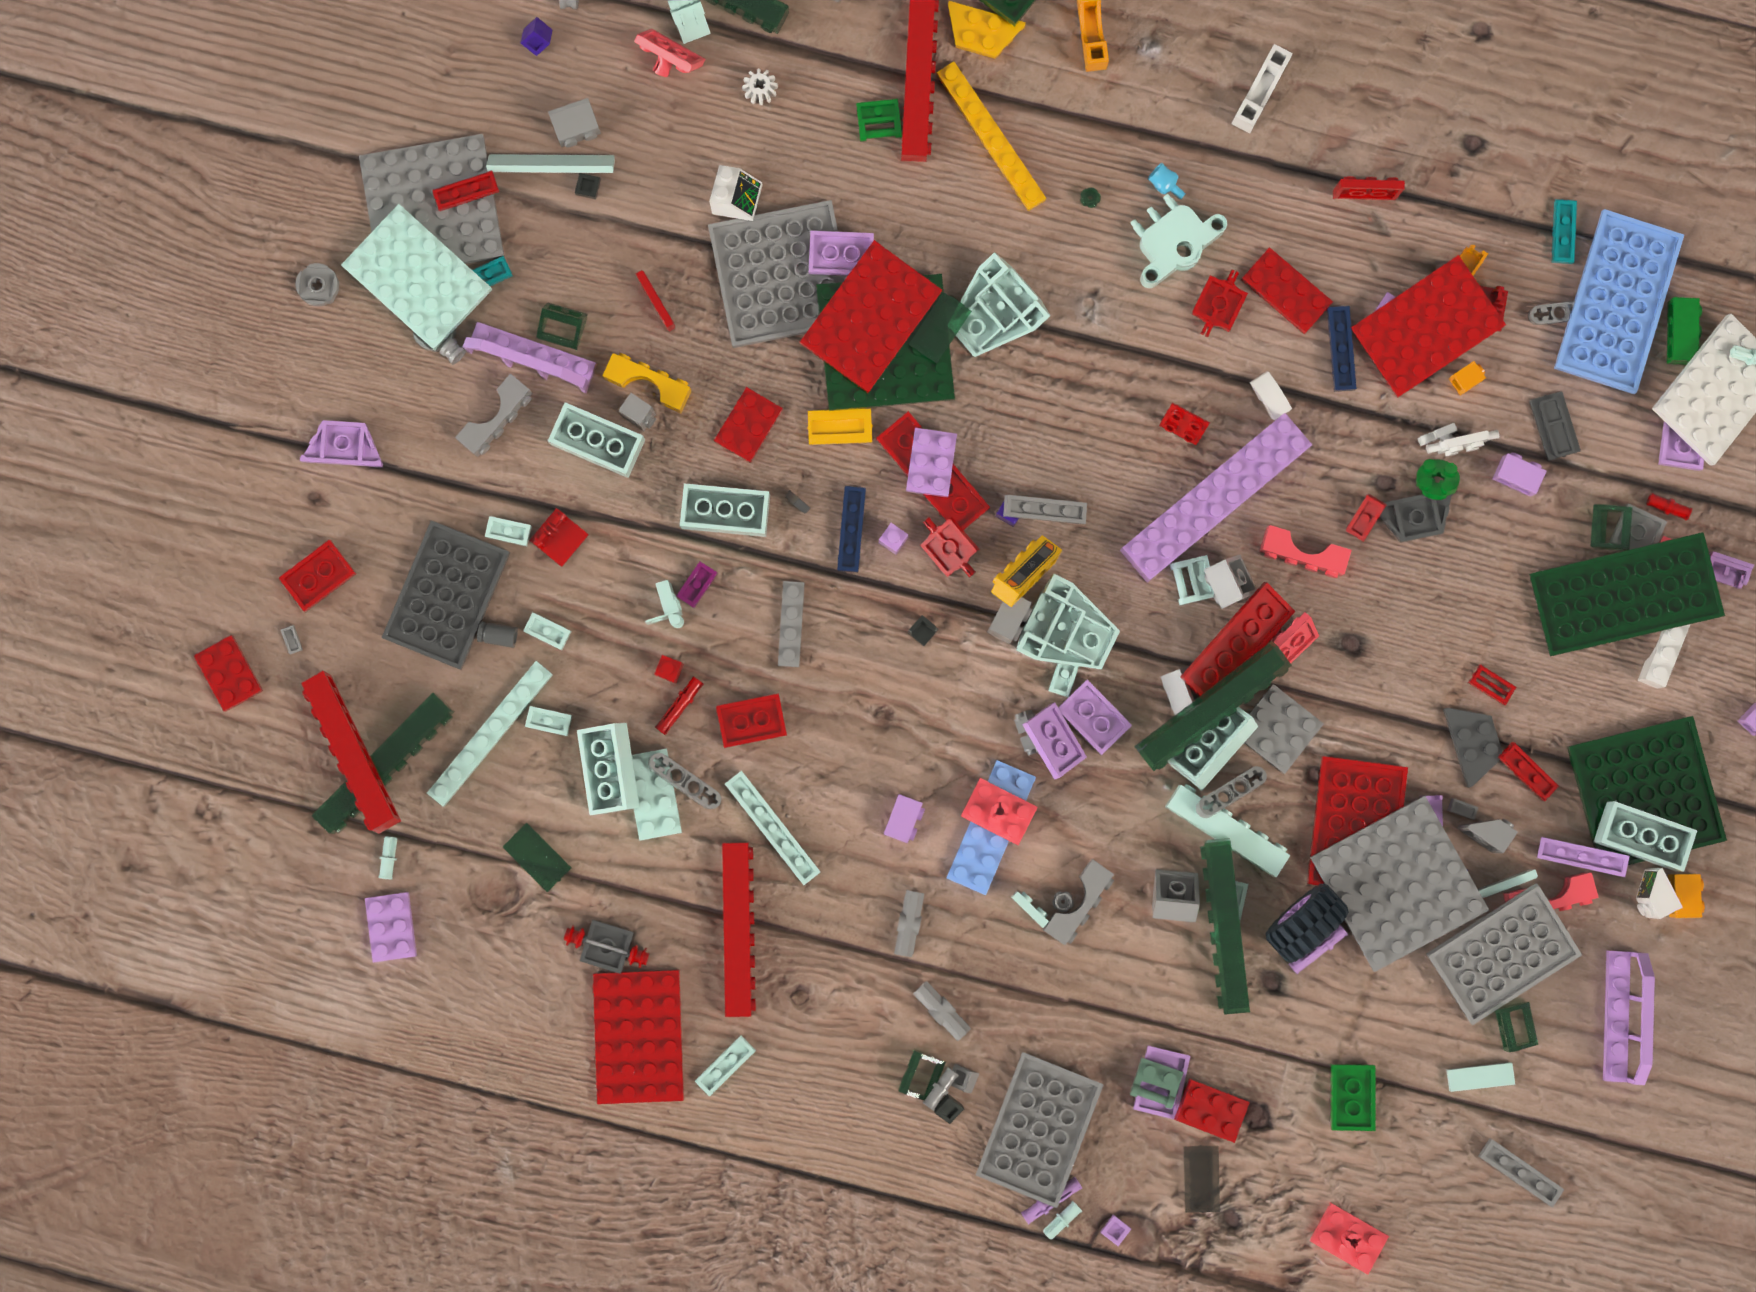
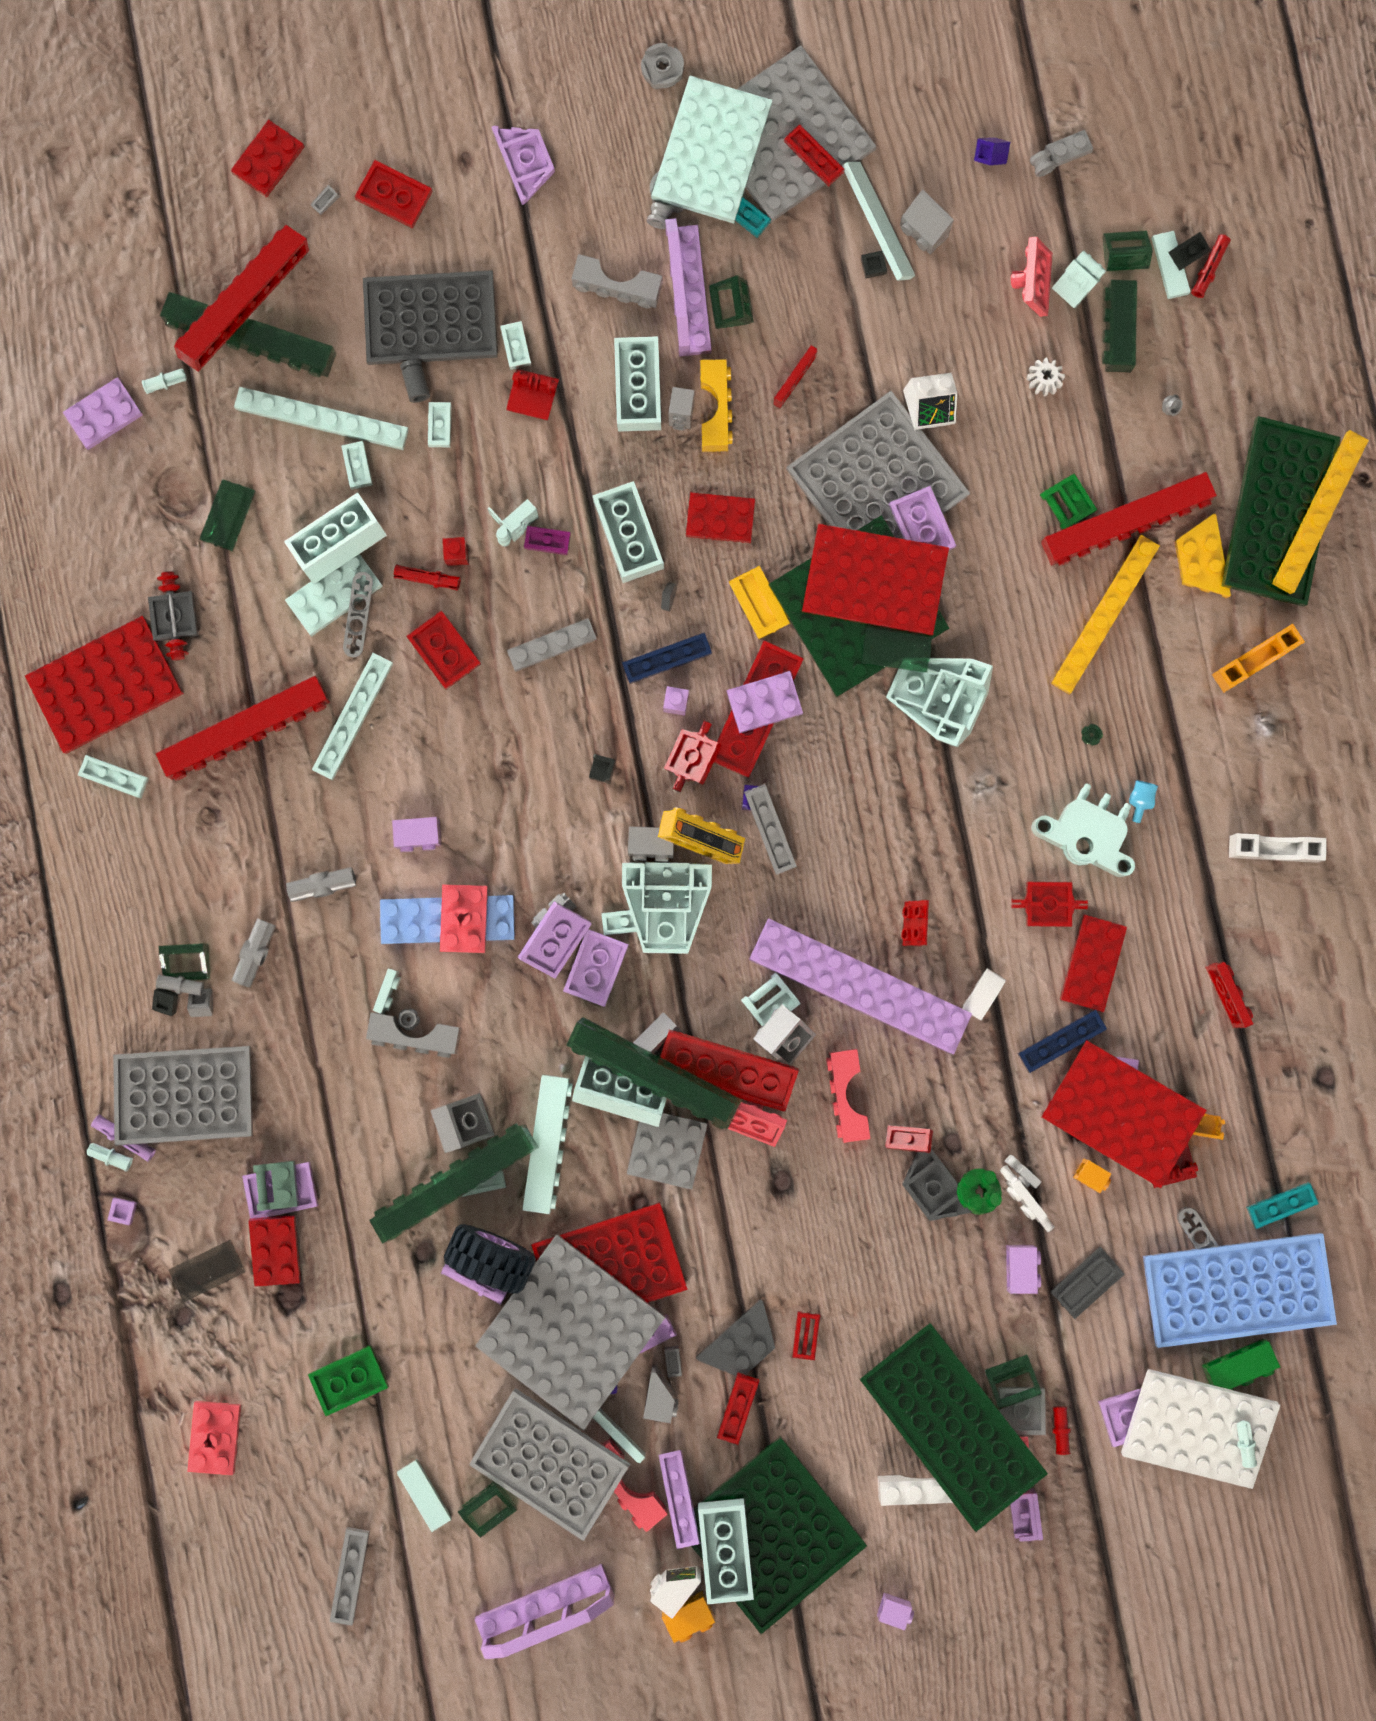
camera: 65 degrees right, 0 degrees up
light grey beam [1196,766,1267,818] -> none

